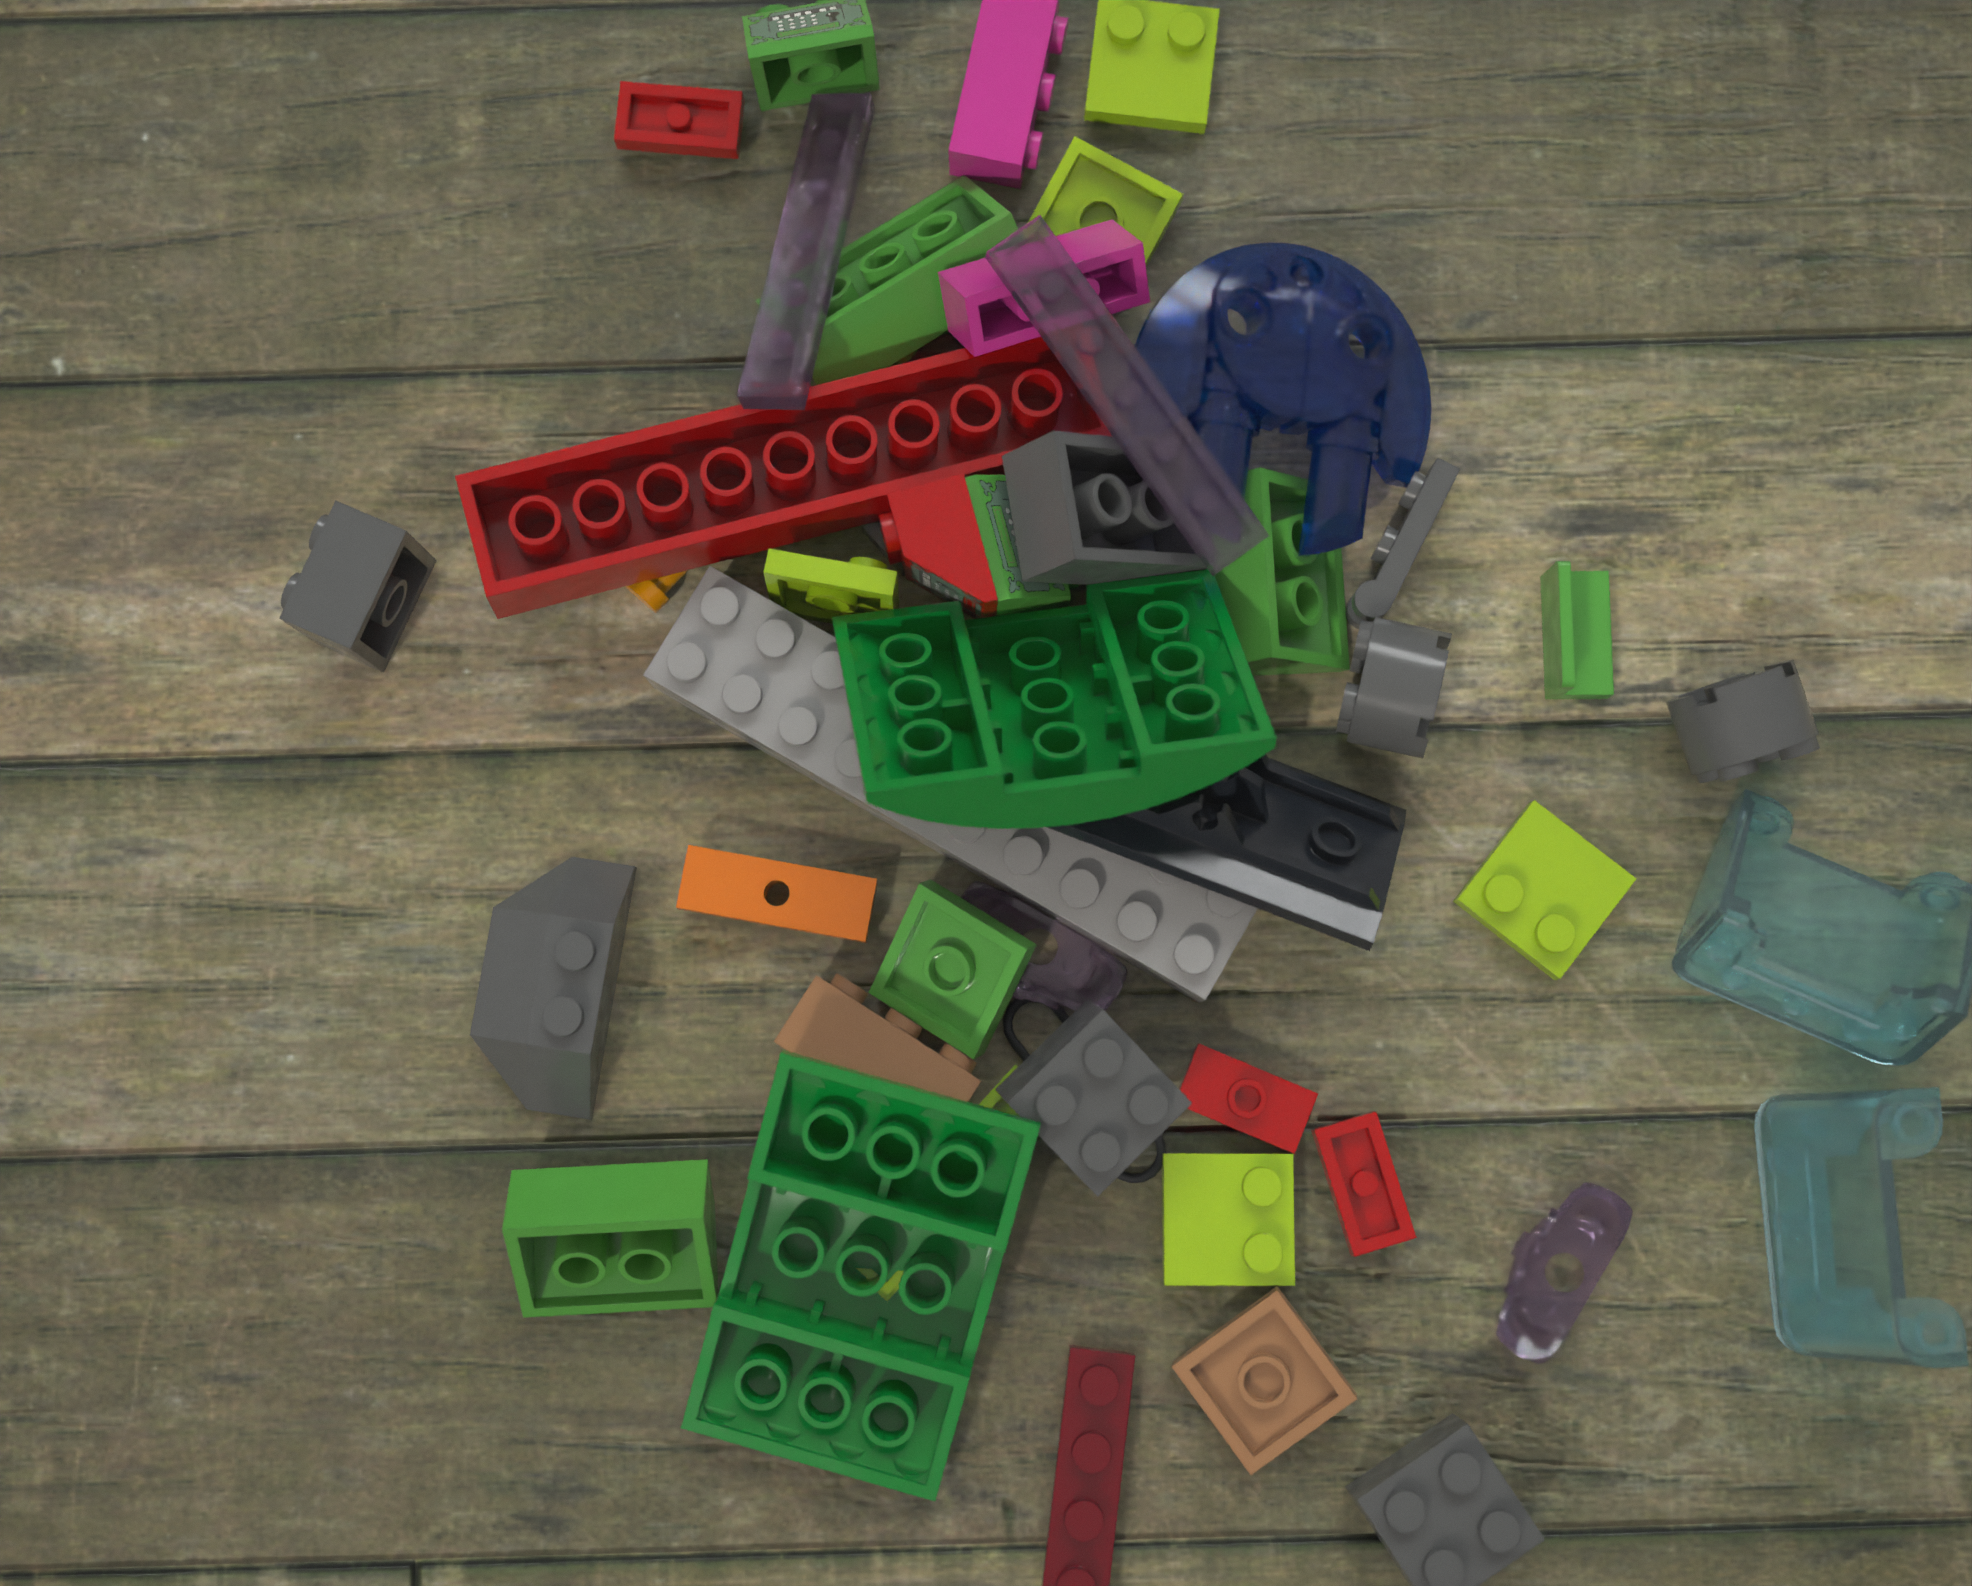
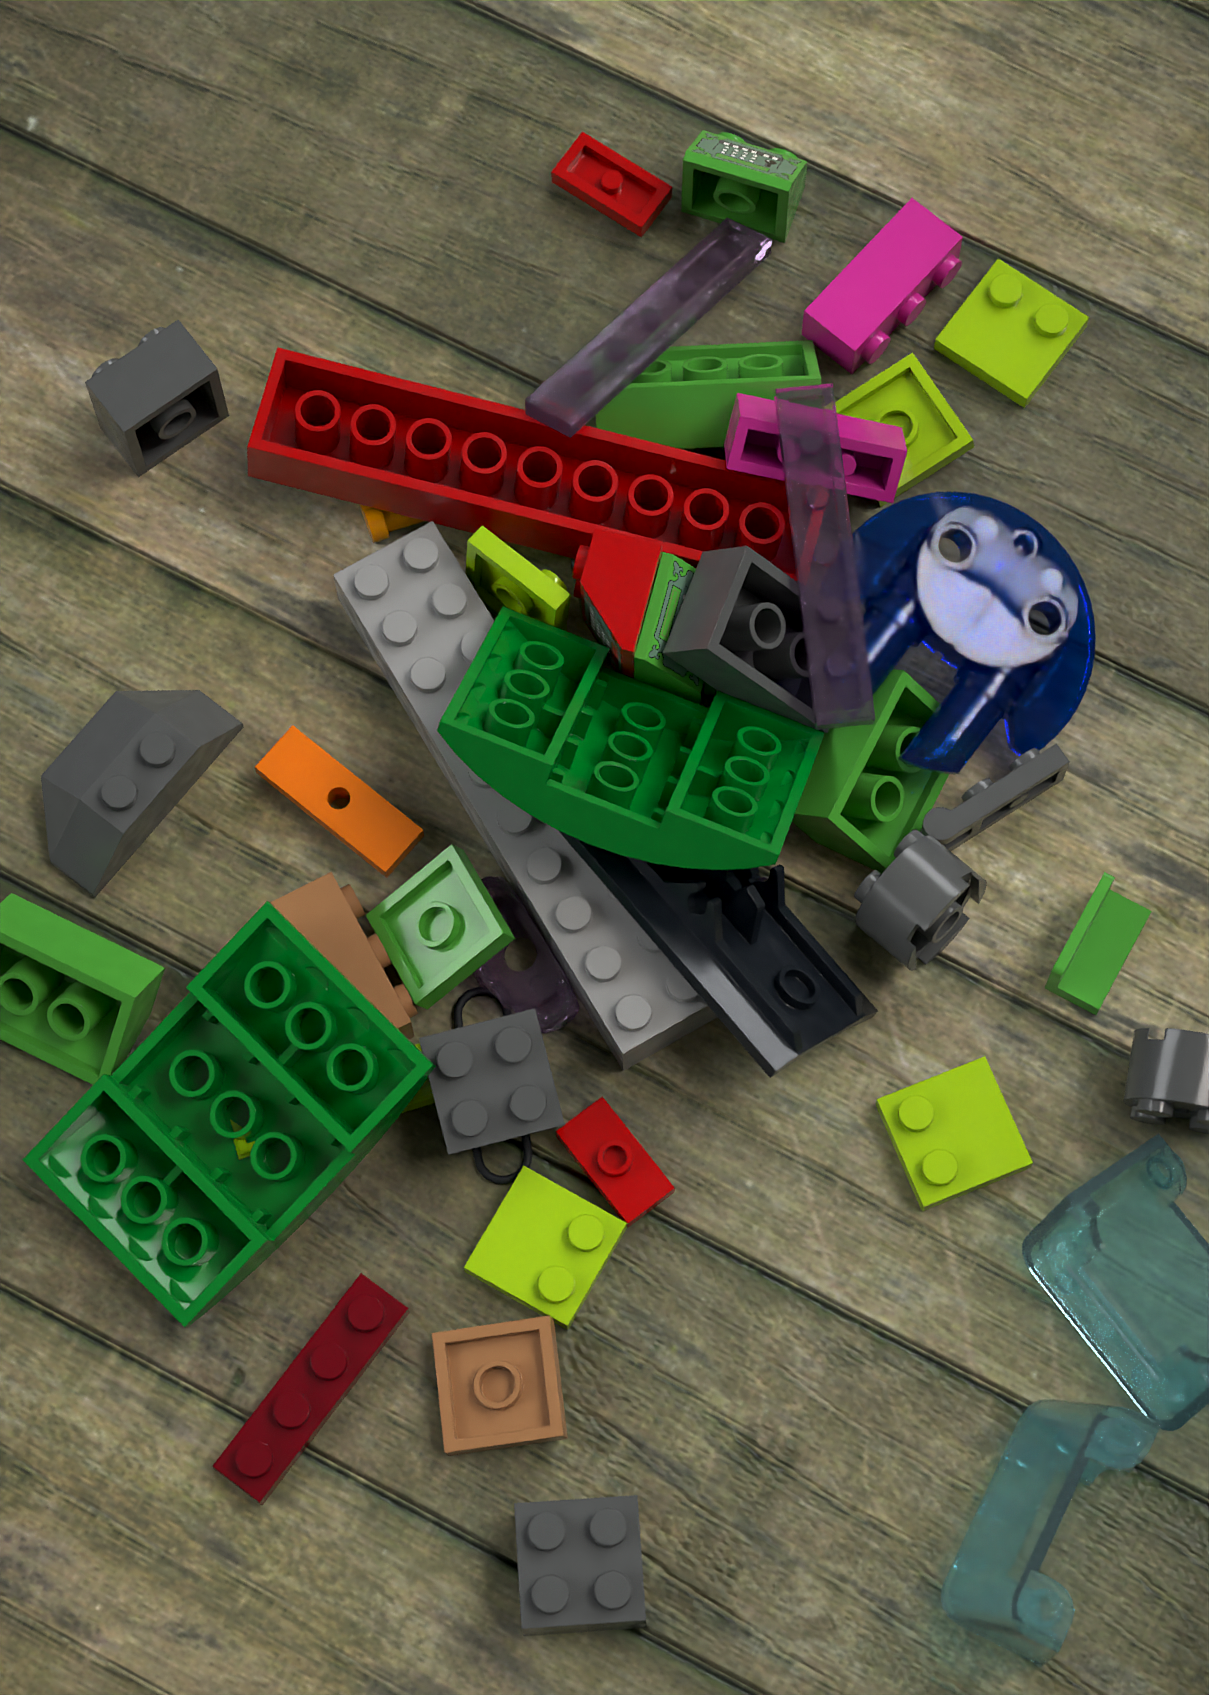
camera: 30 degrees right, 10 degrees down
red plate [1311,1111,1417,1257] -> none
clear purple piece [1496,1182,1633,1364] -> none

